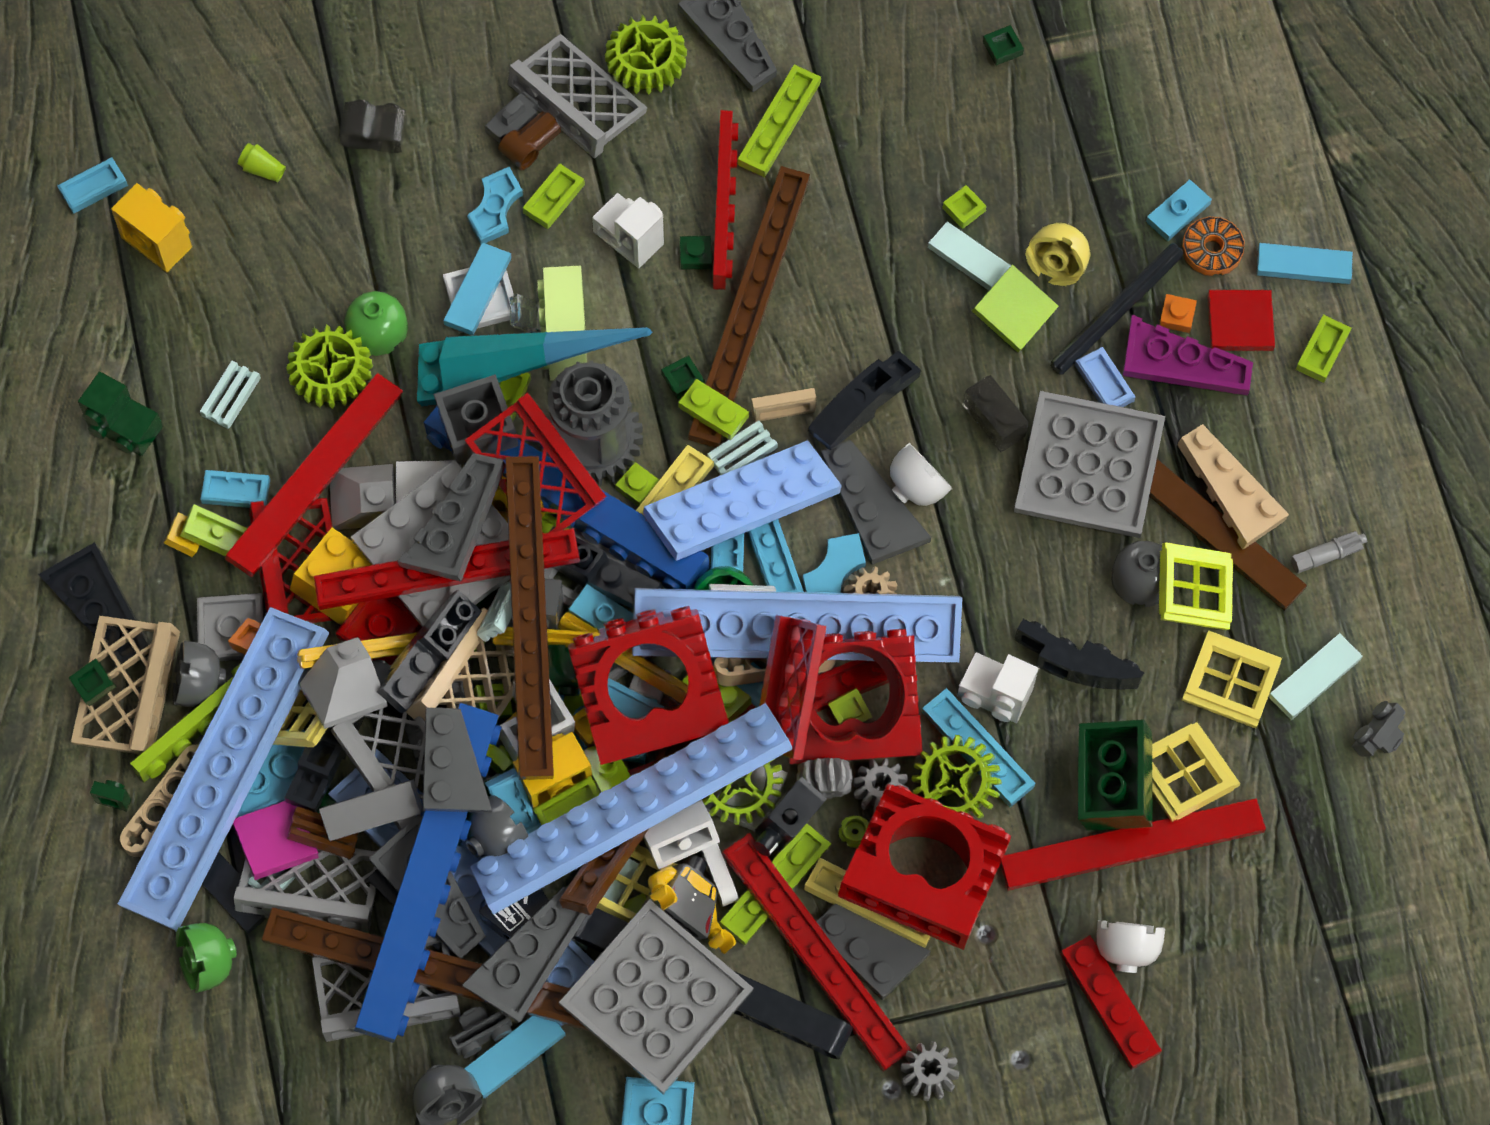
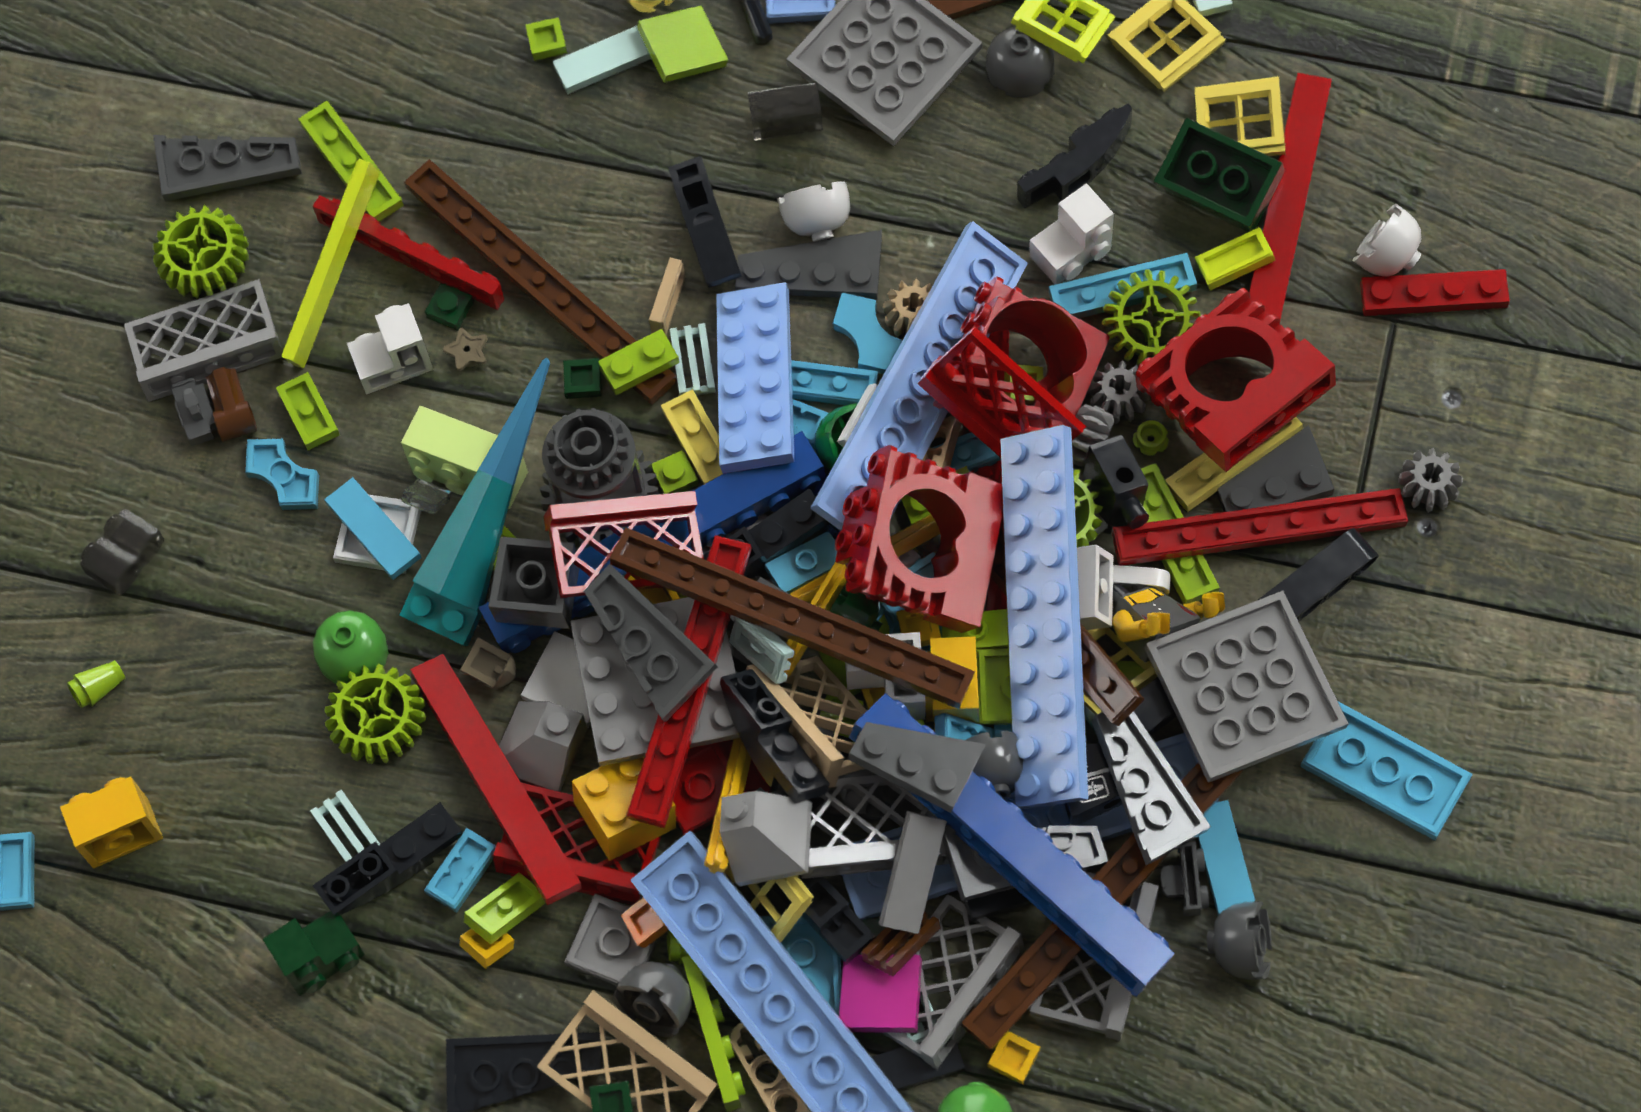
camera: 55 degrees left, 0 degrees up
none -> neon yellow tile [282,159,380,369]
none -> black slope [312,803,463,917]
none -> dark tan plate [443,328,488,371]
none -> dark tan plate [460,638,516,690]
none -> yellow plate [988,1032,1040,1085]
none -> neon yellow tile [1195,227,1276,291]

